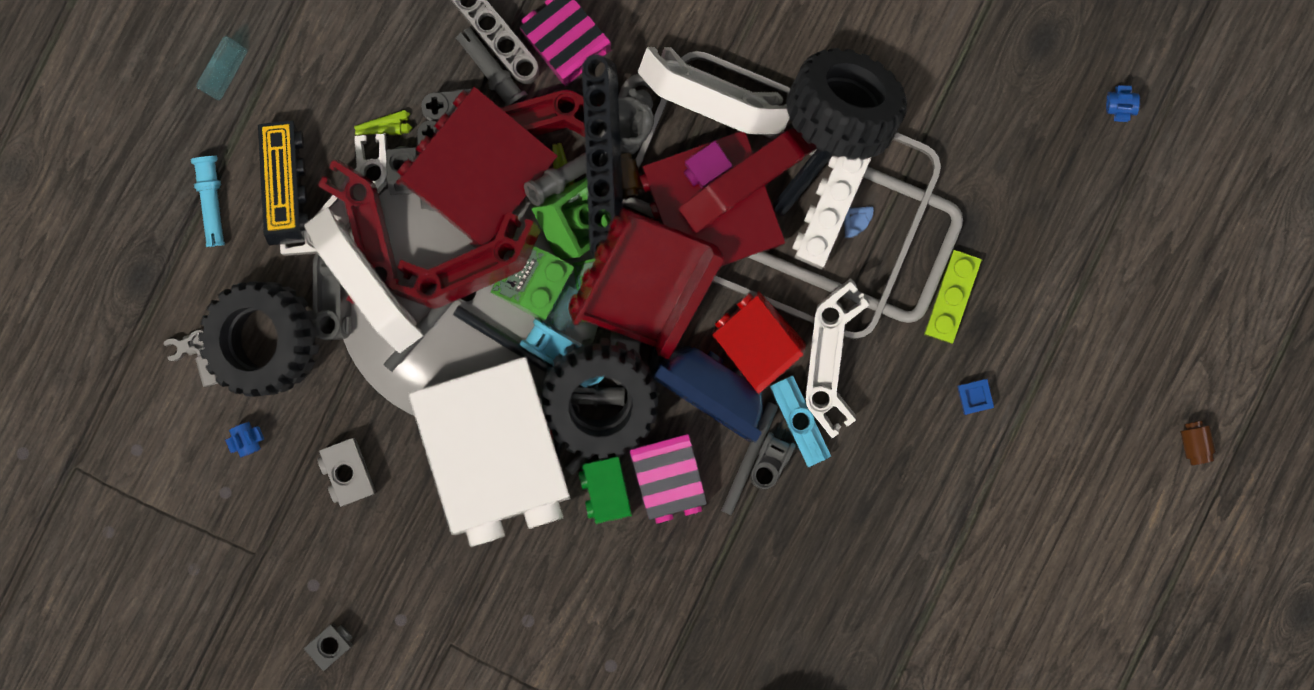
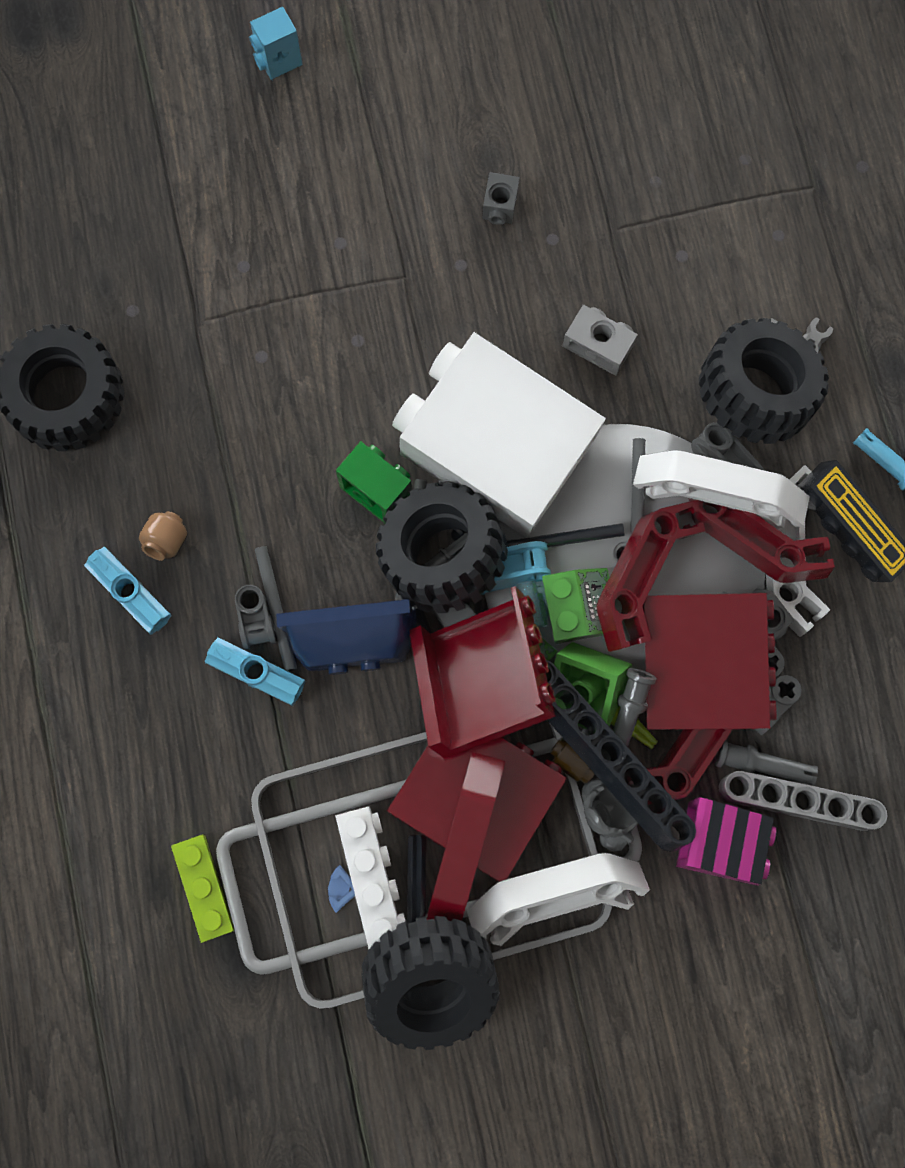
camera: 140 degrees right, 10 degrees down
blue gear [225,422,264,458] -> none
lime piece [354,110,412,135] -> none
slope [630,435,707,524] -> none
magenta brick [684,141,732,189] -> none
red slope [713,291,807,394] -> none
white piece [806,278,869,438] -> none
blue plate [957,379,994,415] -> none
none -> medium azure piece [84,547,171,635]
none -> medium nougat head [139,511,187,561]

